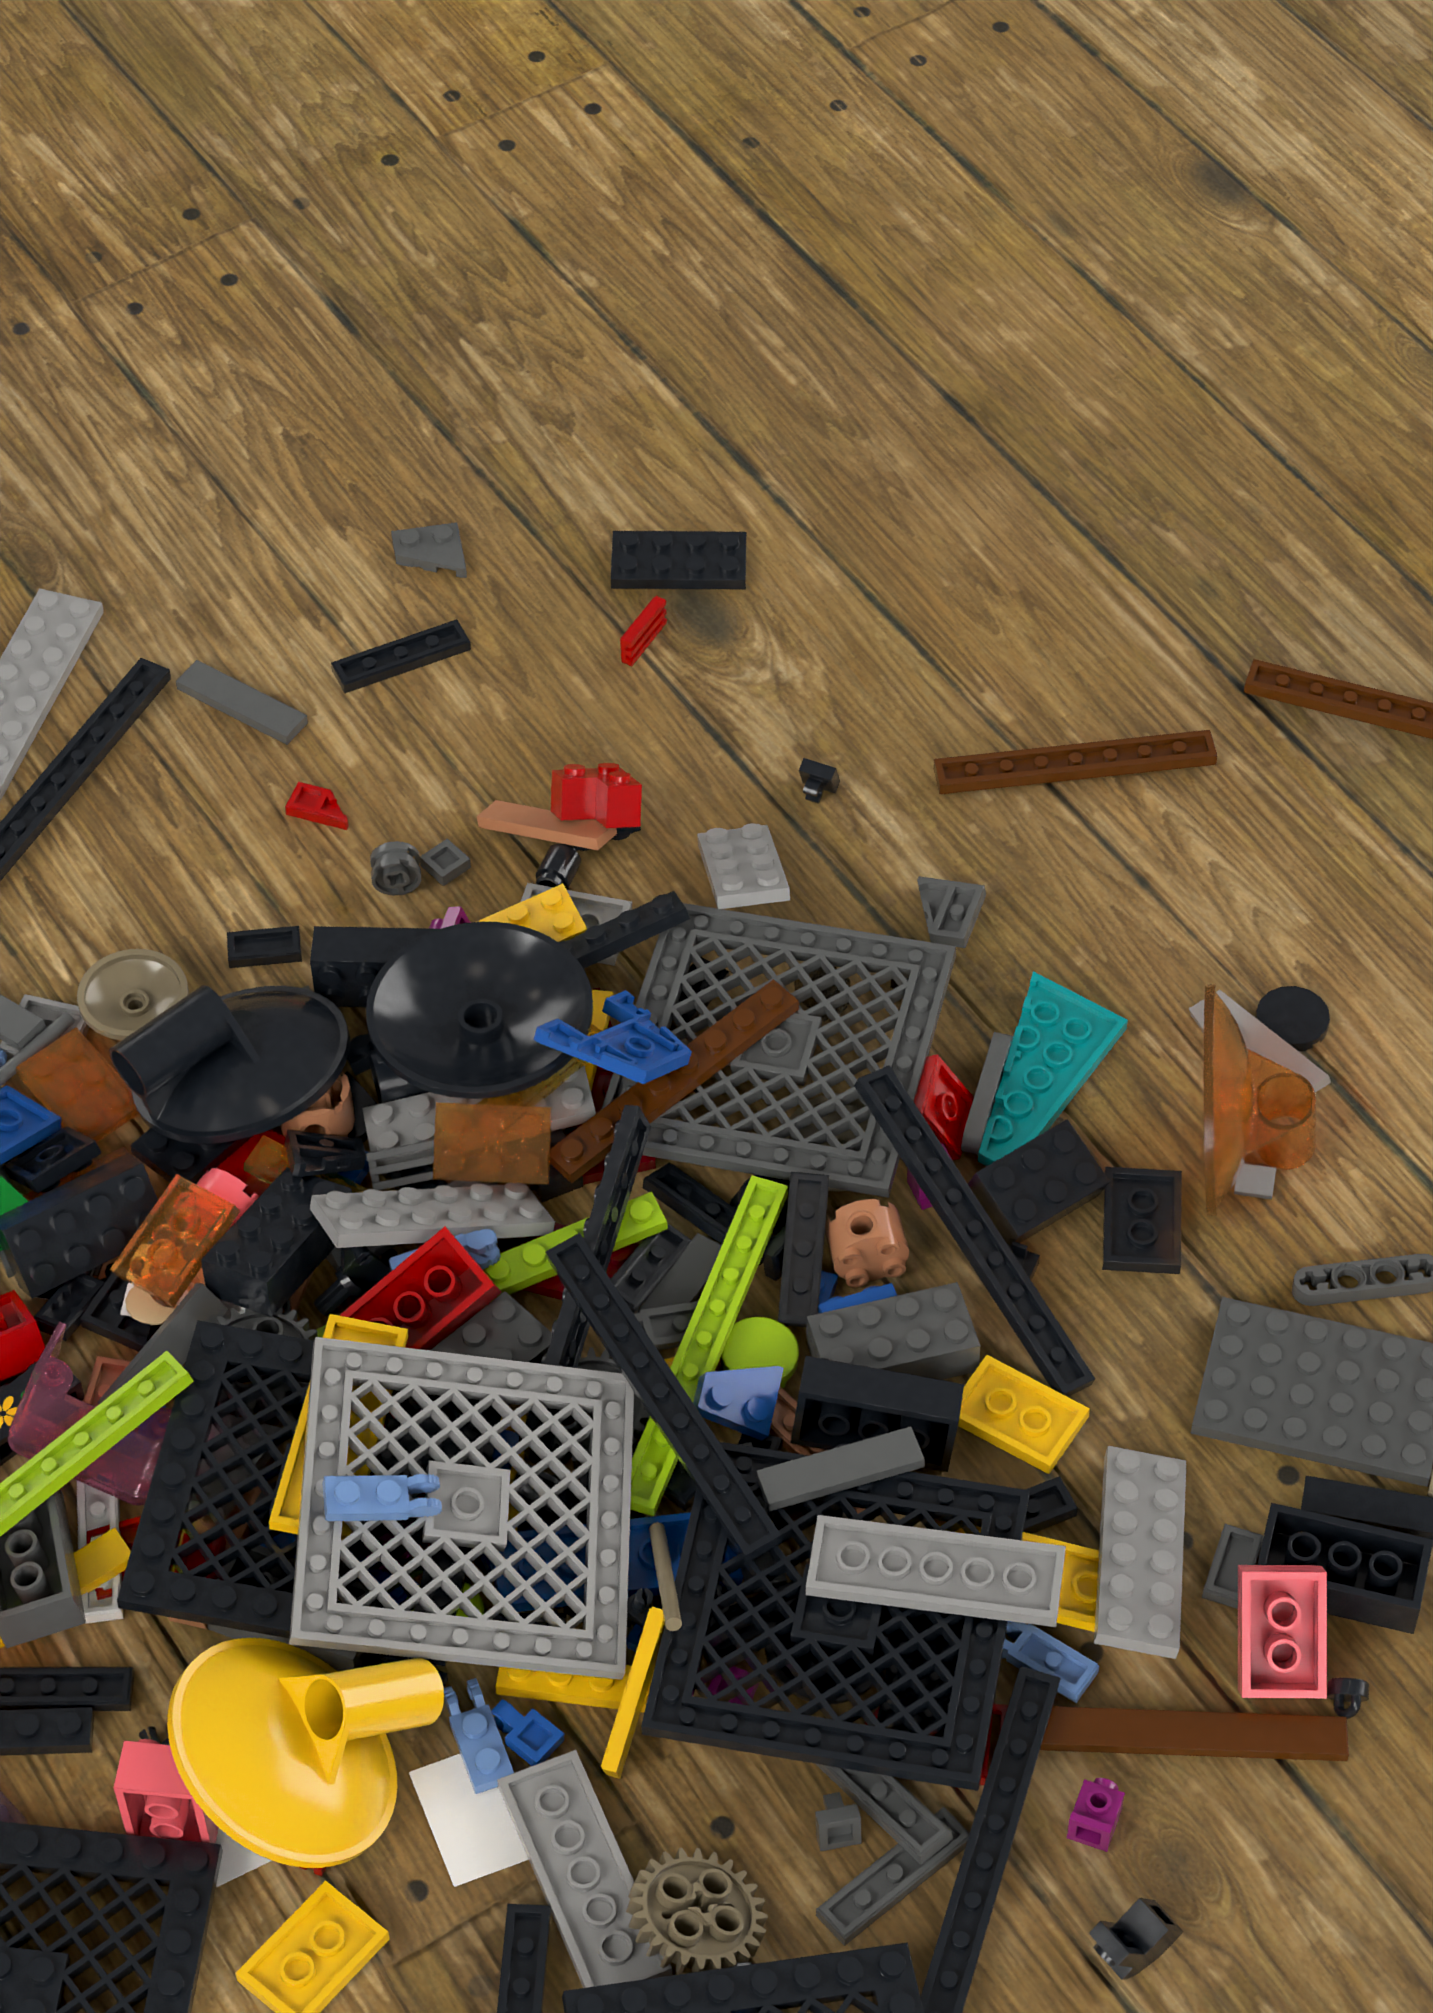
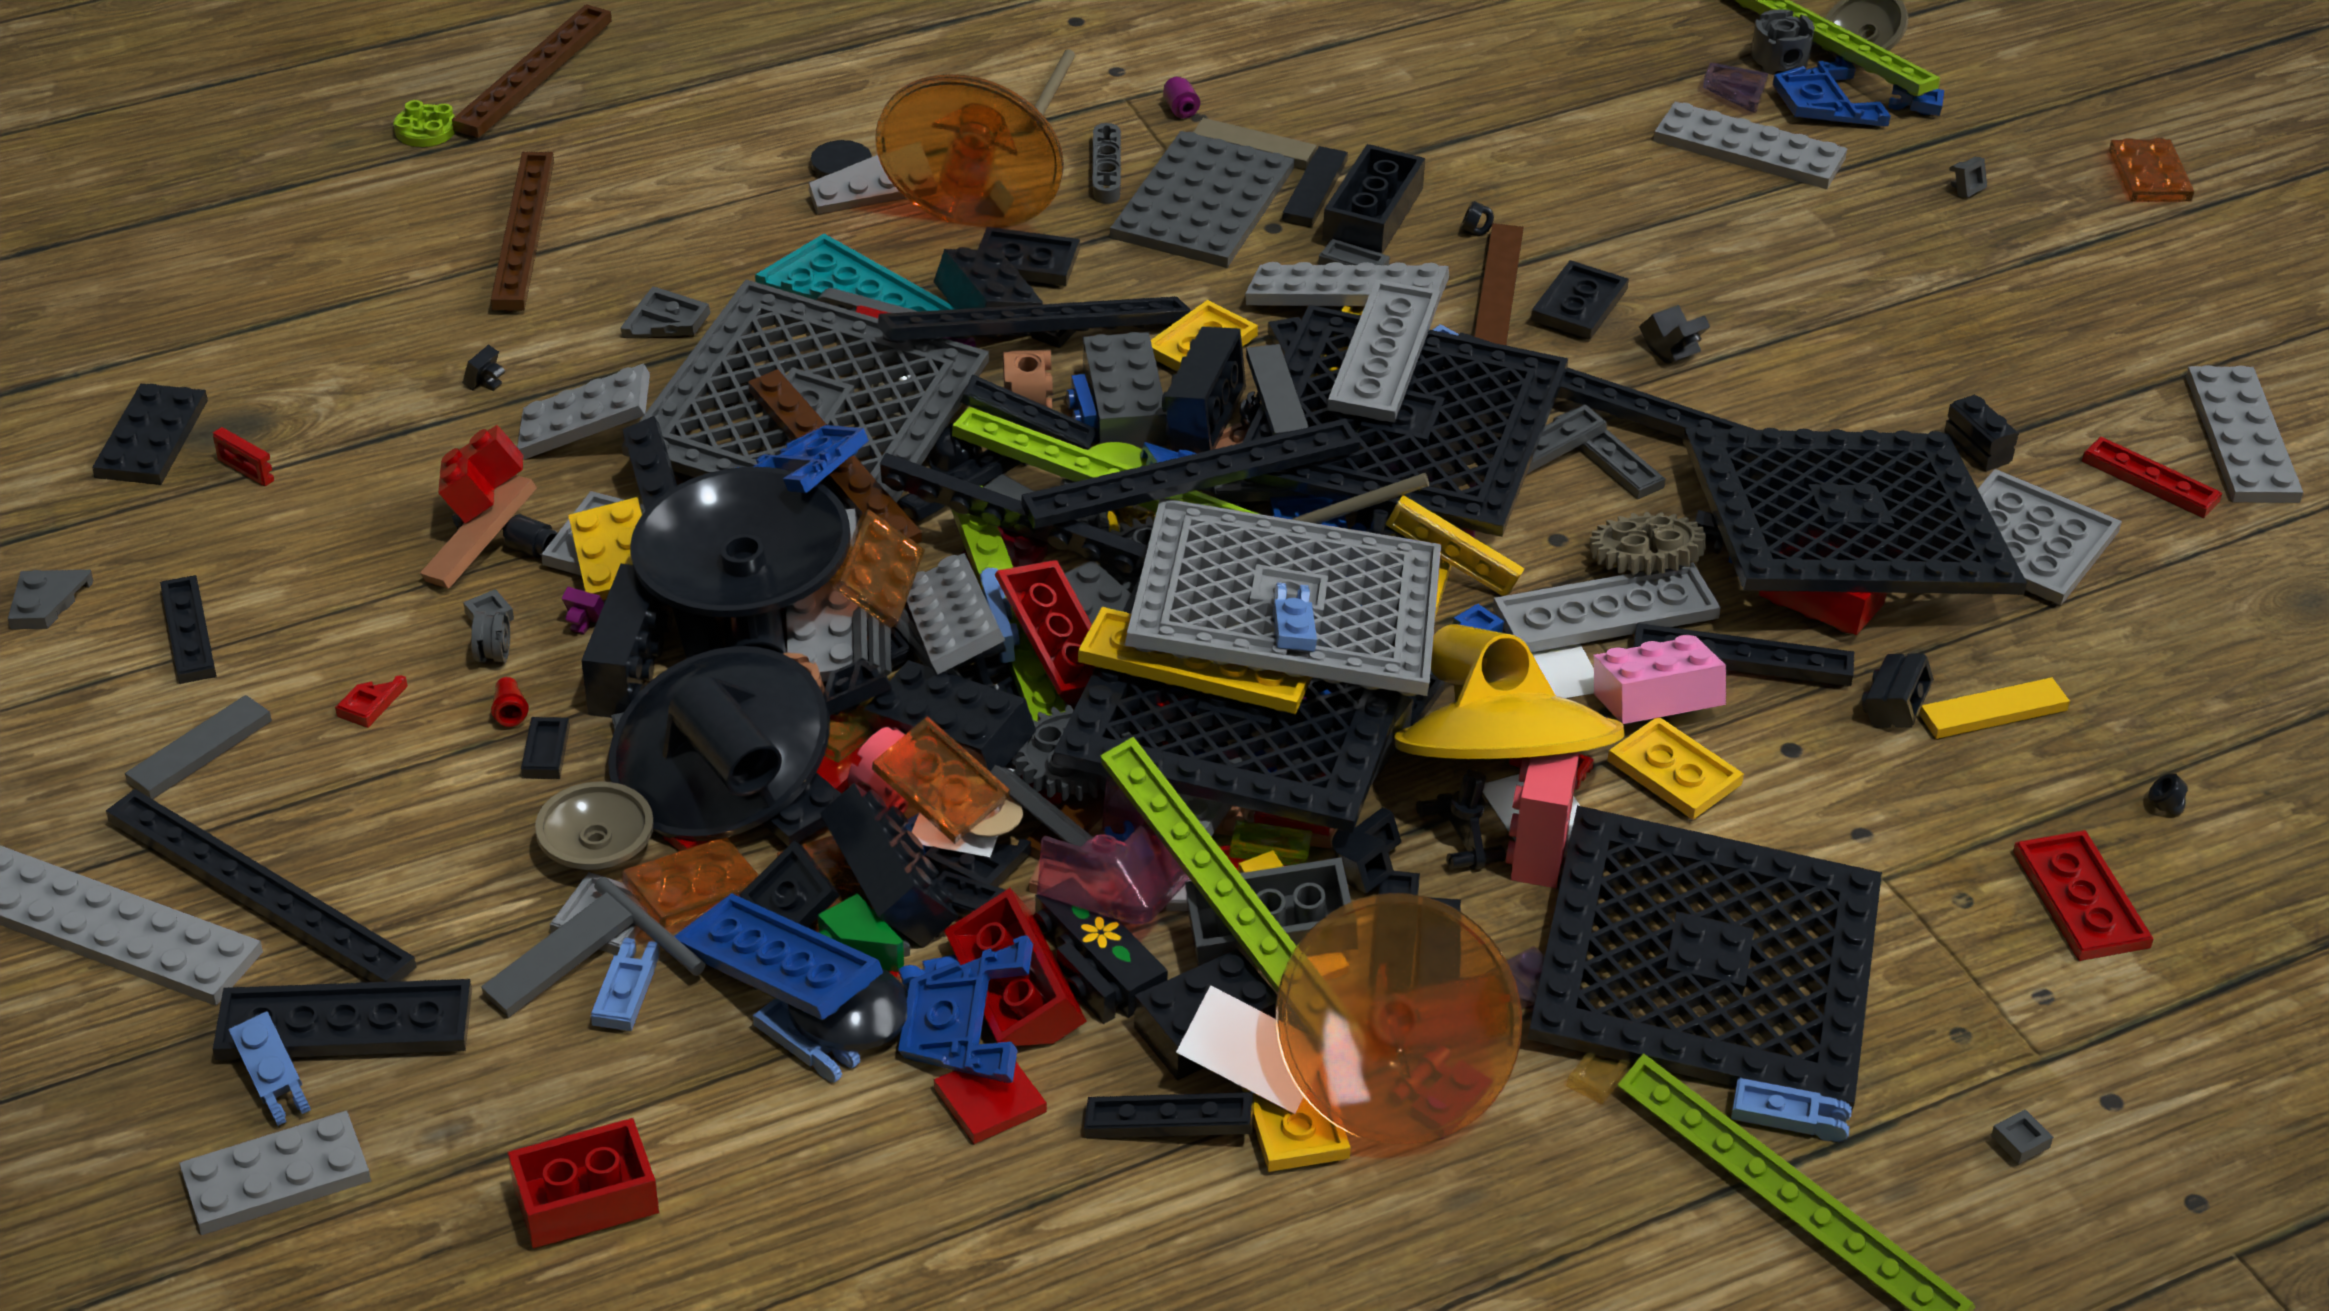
camera: 85 degrees left, 10 degrees down
dark grey tile [815,1792,862,1852] -> none
magenta brick [1067,1778,1125,1852] -> none
coral brick [1238,1565,1327,1699] -> none
none -> lime tile [394,100,456,147]
none -> red cone [491,677,529,727]
none -> black brick [1332,807,1402,893]
none -> black plate [1531,260,1629,339]
none -> bright pink brick [1594,635,1726,724]

